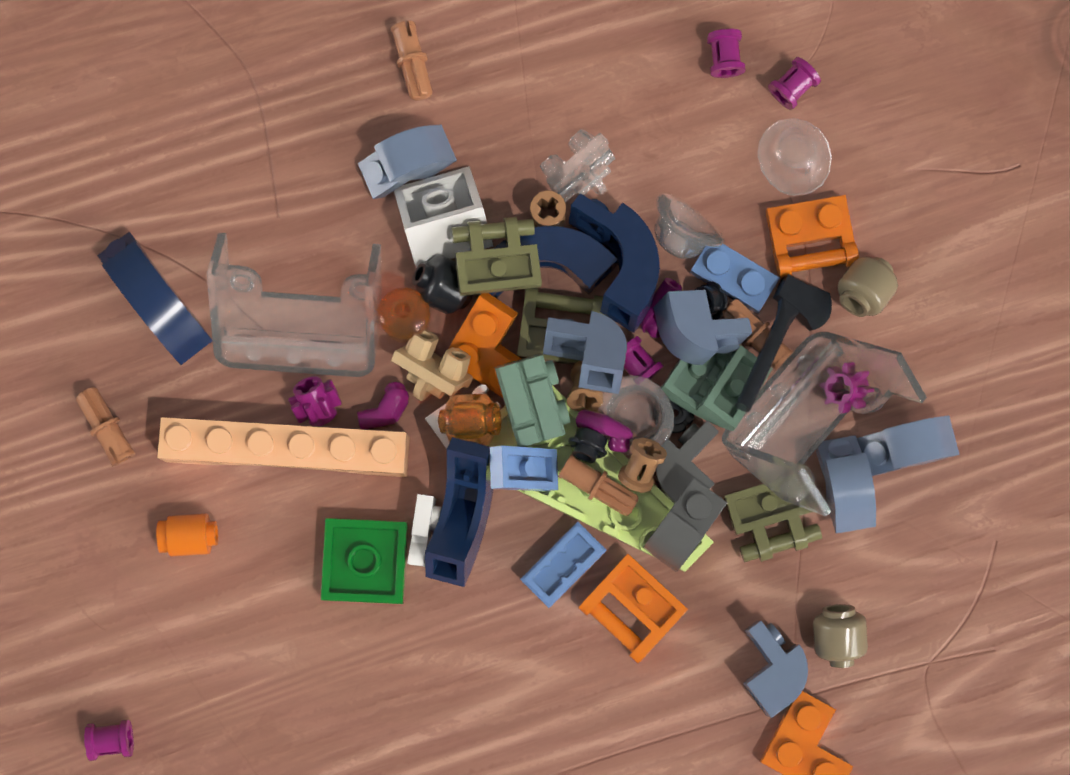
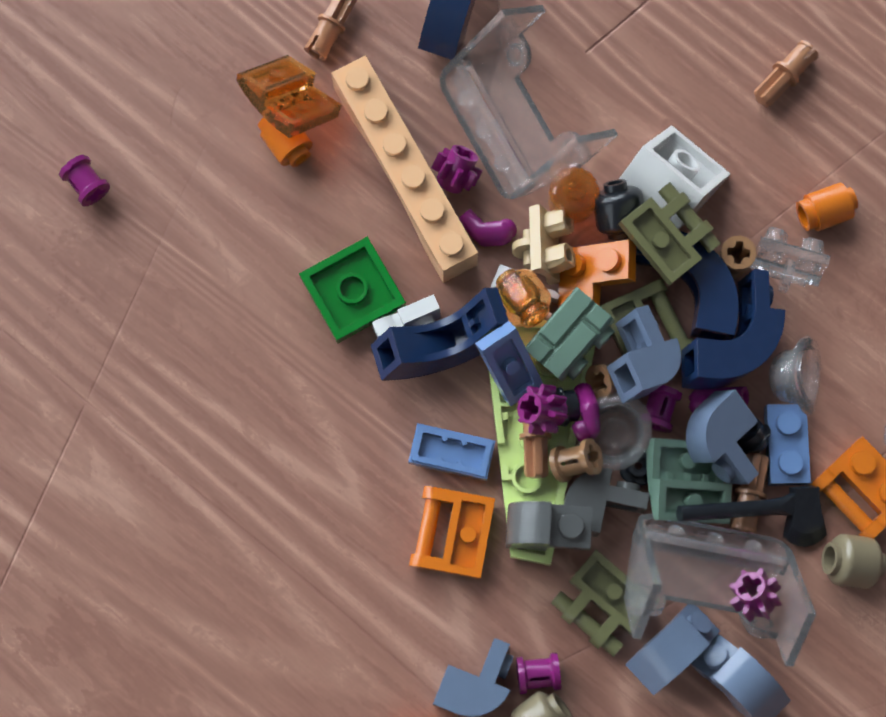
camera: 55 degrees right, 5 degrees down
sand blue brick [358,125,457,199] -> none
none -> clear orange slope [236,55,342,138]
none -> magenta bush [516,653,561,695]
none -> magenta gear [517,384,568,435]
none -> orange brick [796,182,858,231]

